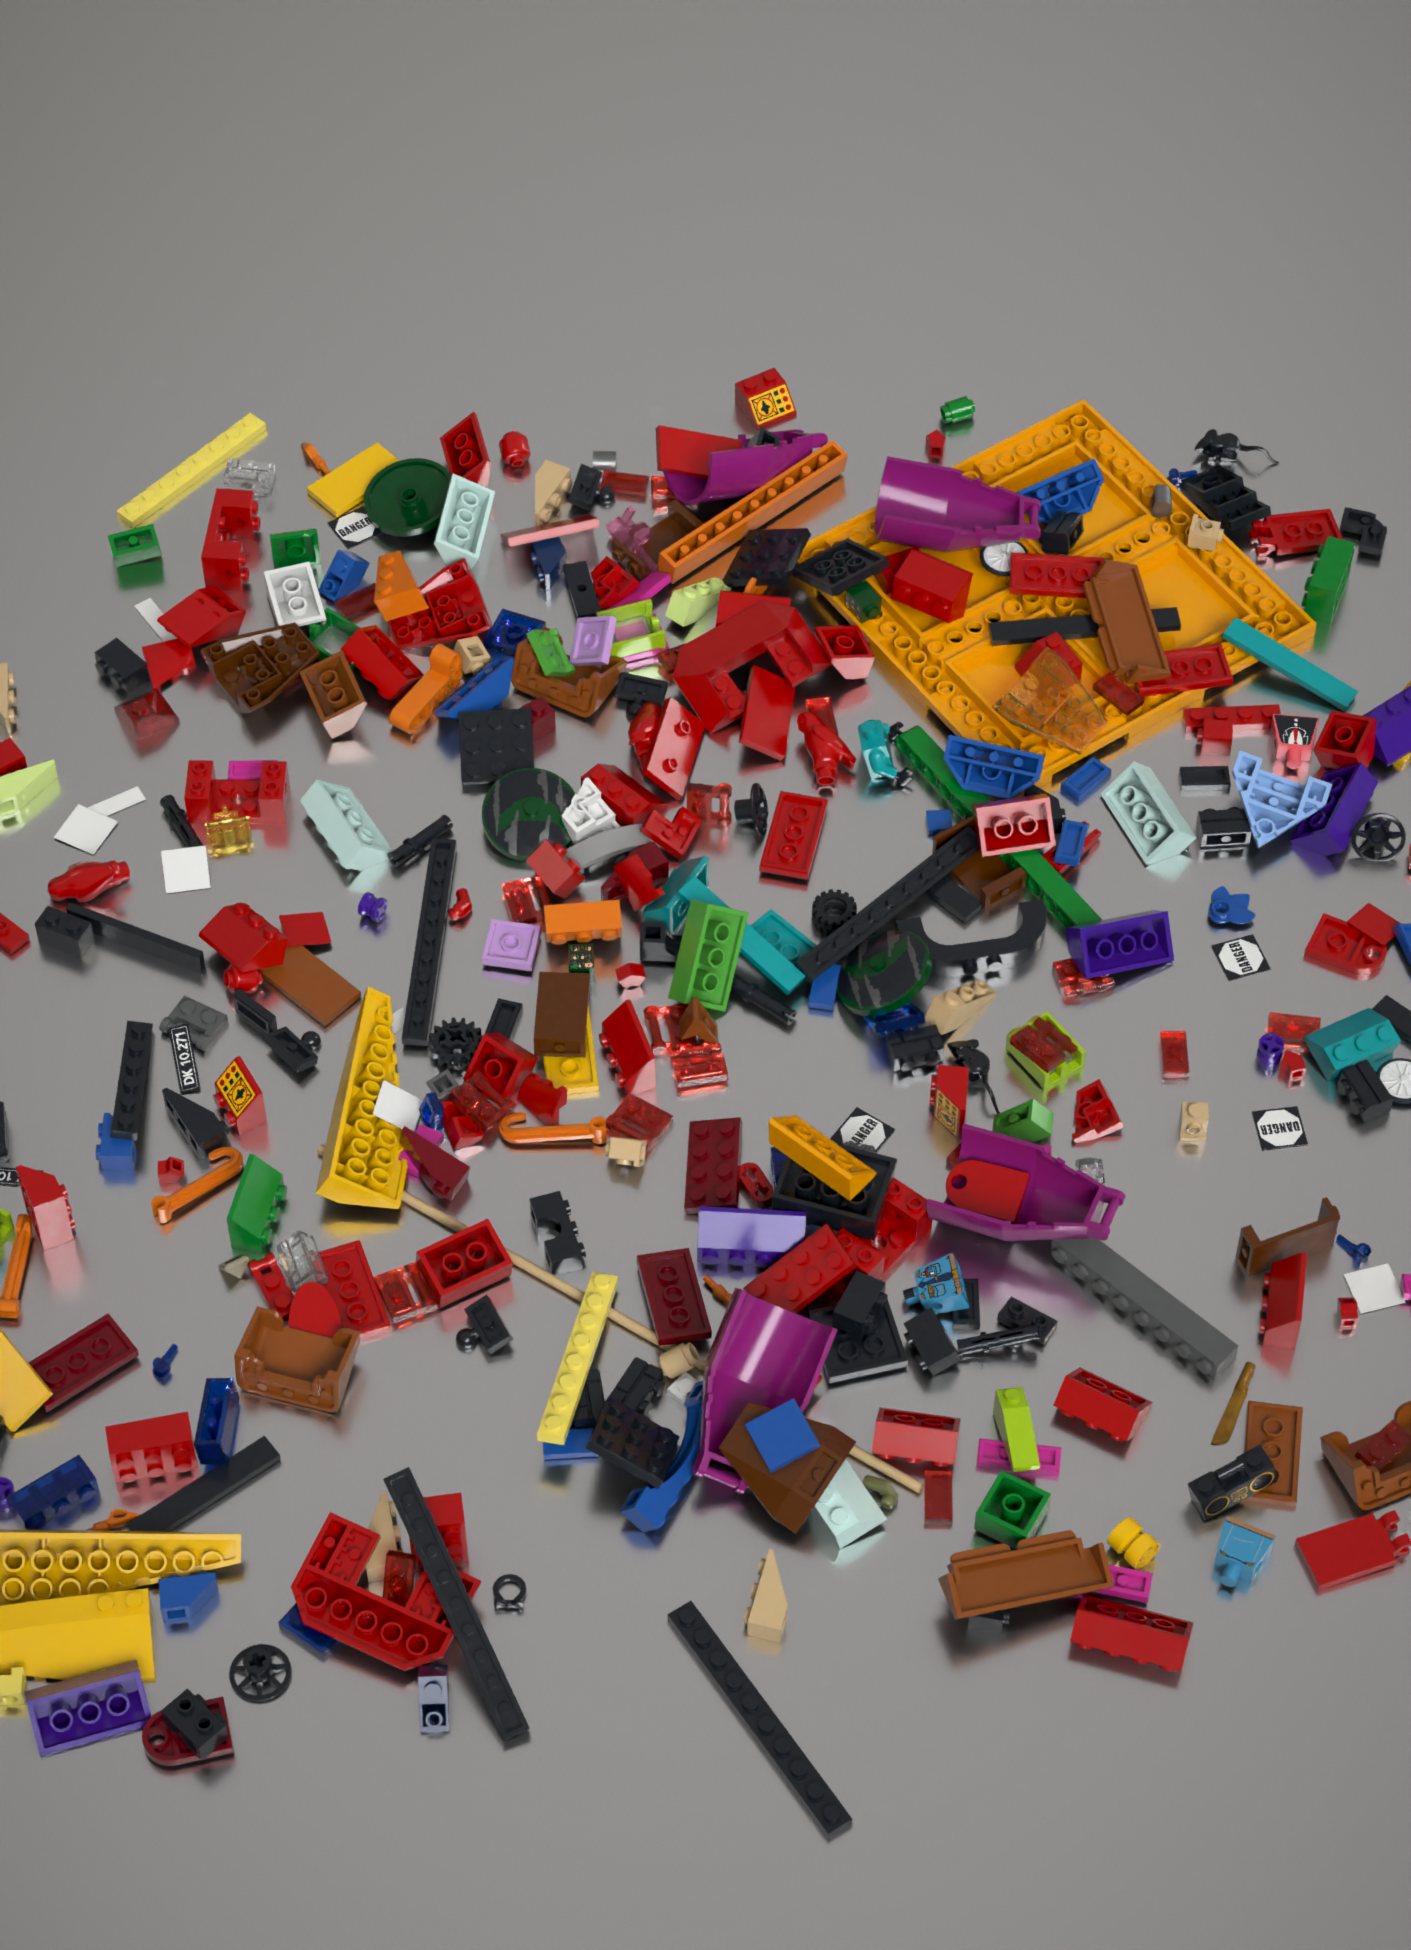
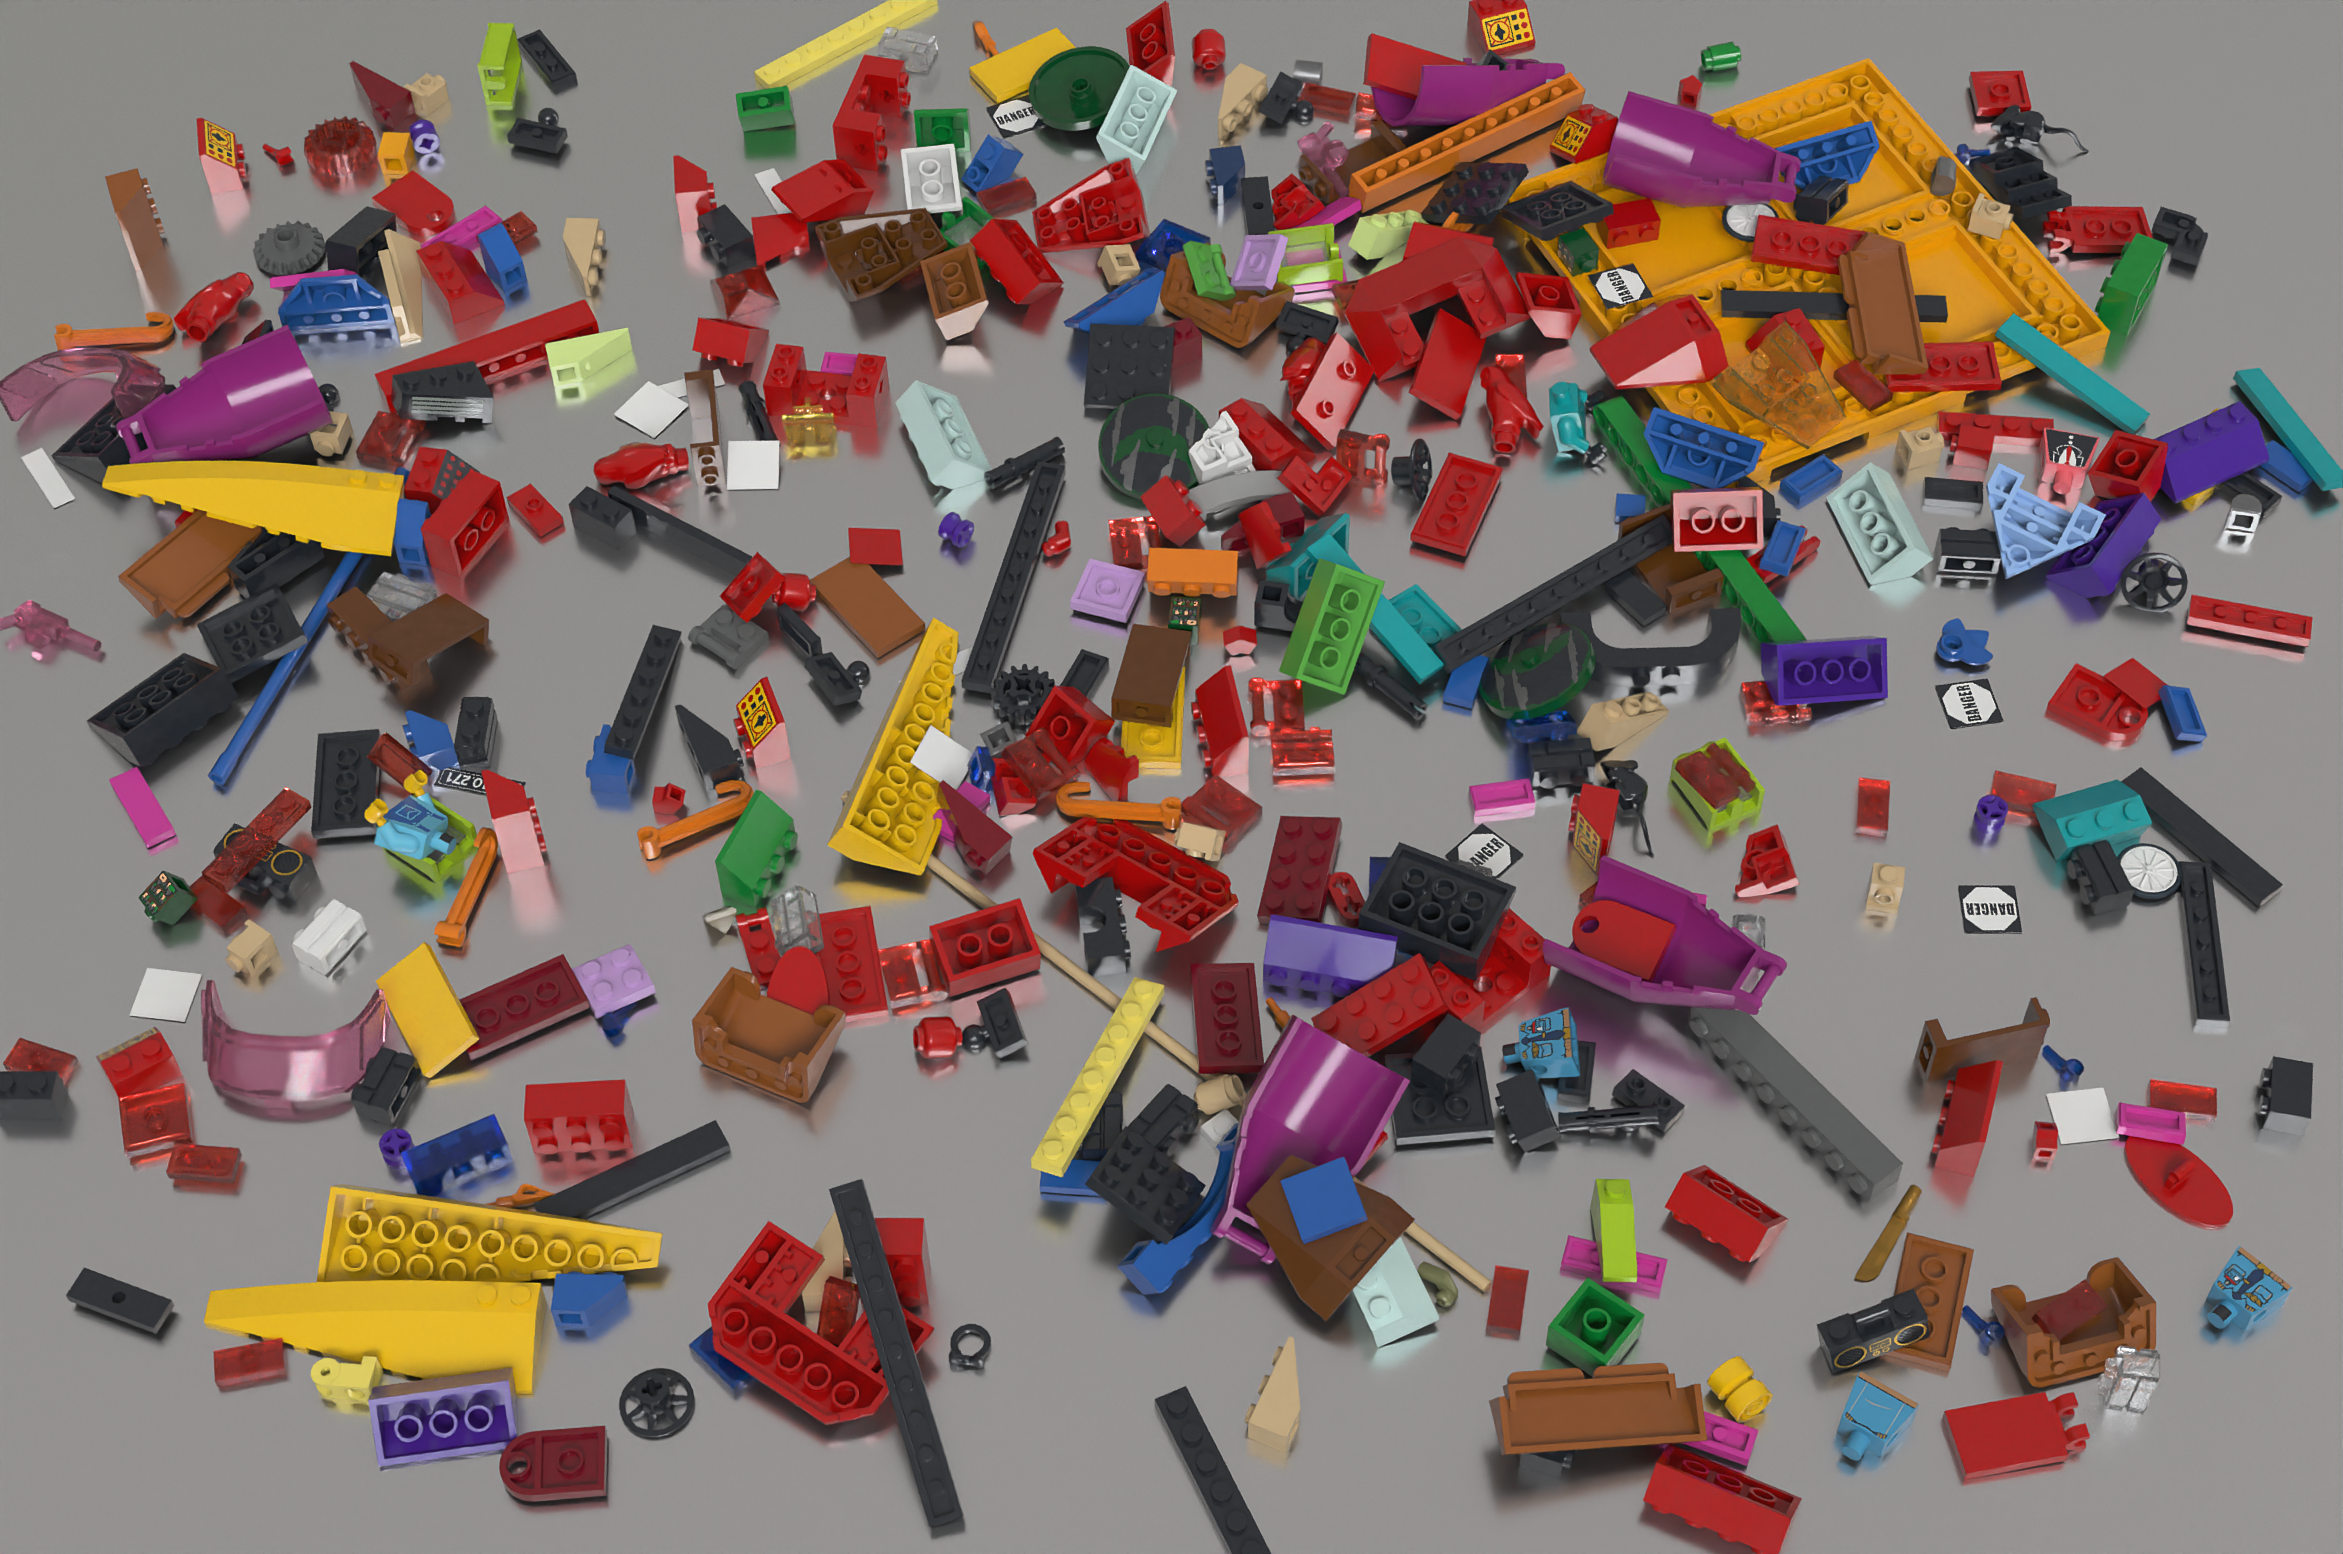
camera: 10 degrees right, 0 degrees up
black brick [161,1689,228,1761] -> none
black sticker [169,1023,201,1094] -> none
clear blue brick [194,1378,240,1465] -> none
red slope [199,902,288,972] -> none
orange wedge [374,550,429,622] -> none
orange beam [388,643,463,734] -> none
slope [418,1665,449,1732] -> none
tile [500,515,600,547] -> none
dark orange slope [679,998,719,1048] -> none
light orange slope [769,1115,877,1201] -> none
black tyre [812,889,857,935] -> none
slope [872,1407,961,1467] -> none
red slope [890,549,973,623] -> none
bright green slope [993,1099,1054,1143] -> none
red piece [1279,1050,1306,1080] -> none
none -> lavender plate [572,944,656,1018]
none -> red slope [673,155,717,233]
none -> panel [684,369,726,487]
none -> red slope [692,317,769,367]
none -> red plate [719,552,786,623]
none -> red head [913,1016,962,1059]
none -> red slope [1033,817,1239,953]
none -> dark pink tile [1468,778,1536,817]
none -> red slope [1549,104,1618,164]
none -> sticker [1587,263,1653,309]
none -> red wedge [1589,294,1730,389]
none -> tan brick [1895,426,1944,470]
none -> clear blue hand [1962,1305,2005,1346]
none -> red plate [1969,70,2032,116]

